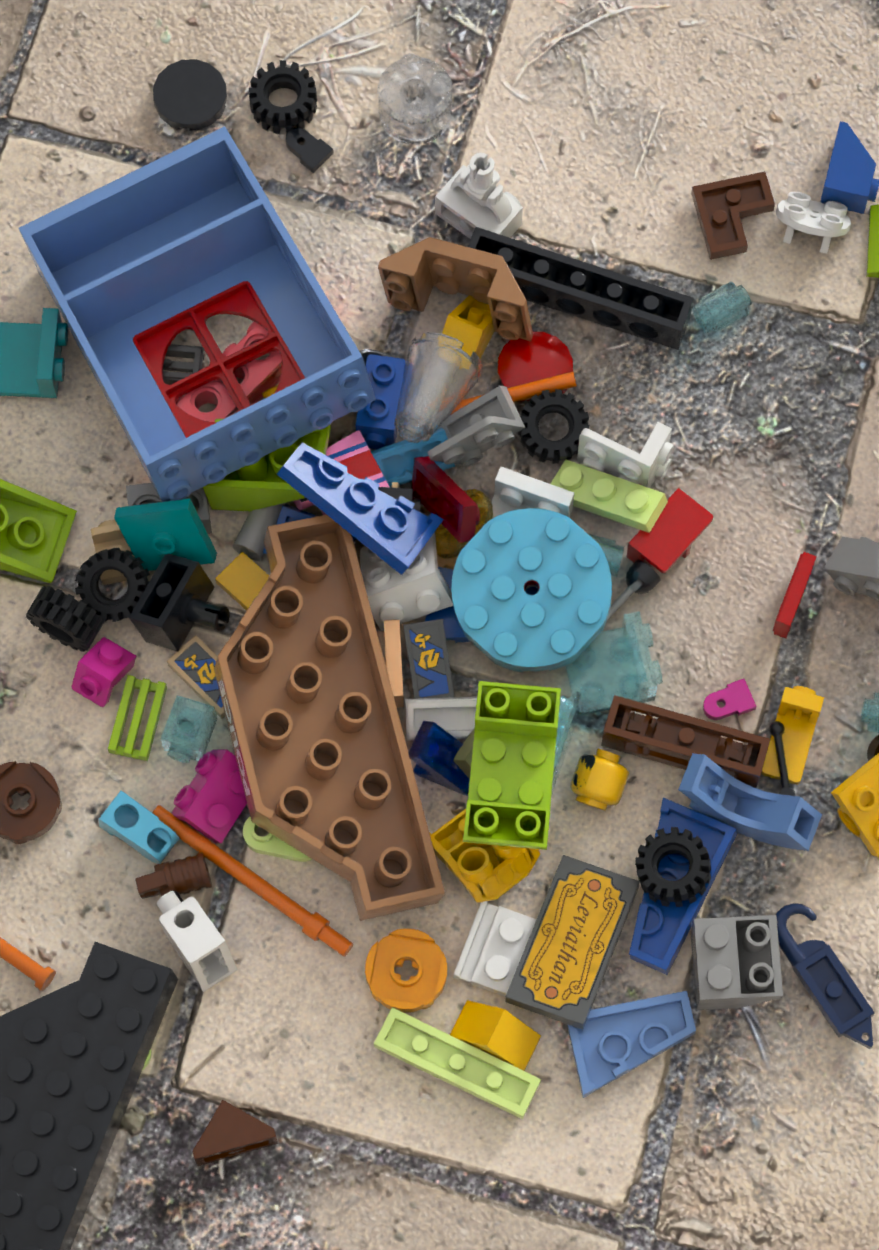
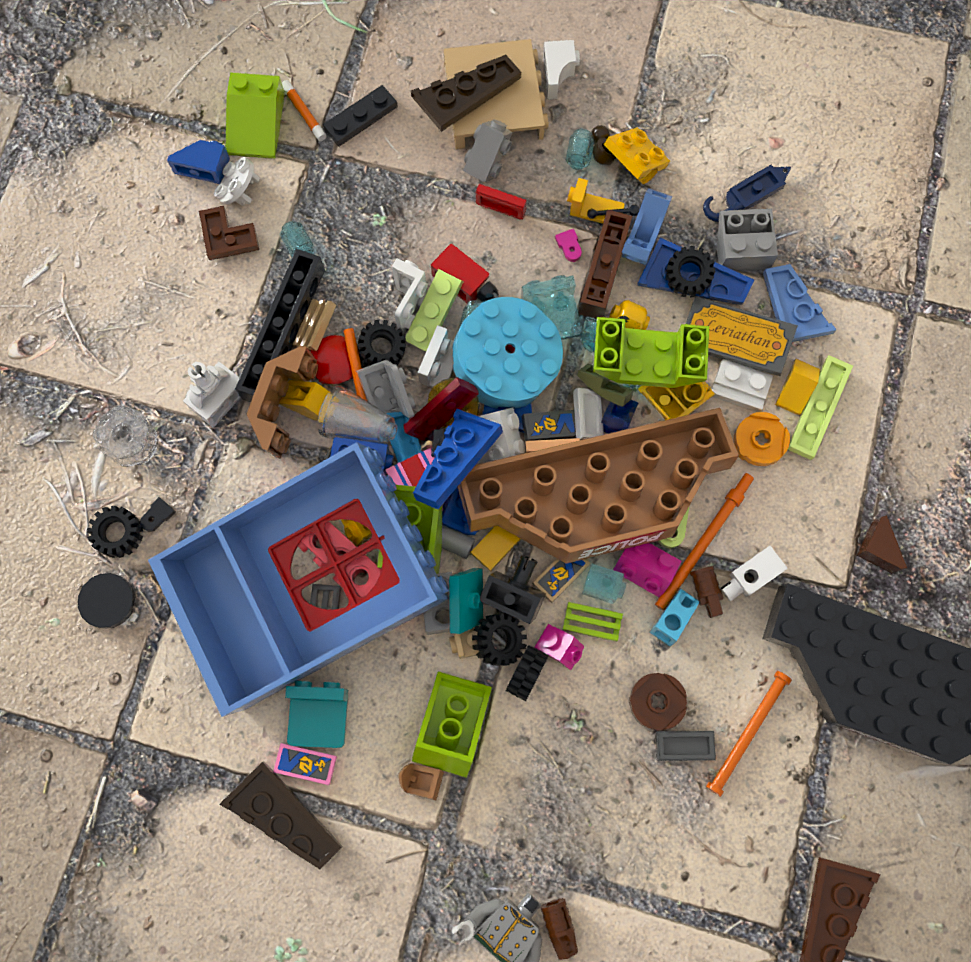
camera: 90 degrees left, 5 degrees up
none -> tan tile [293,299,336,351]

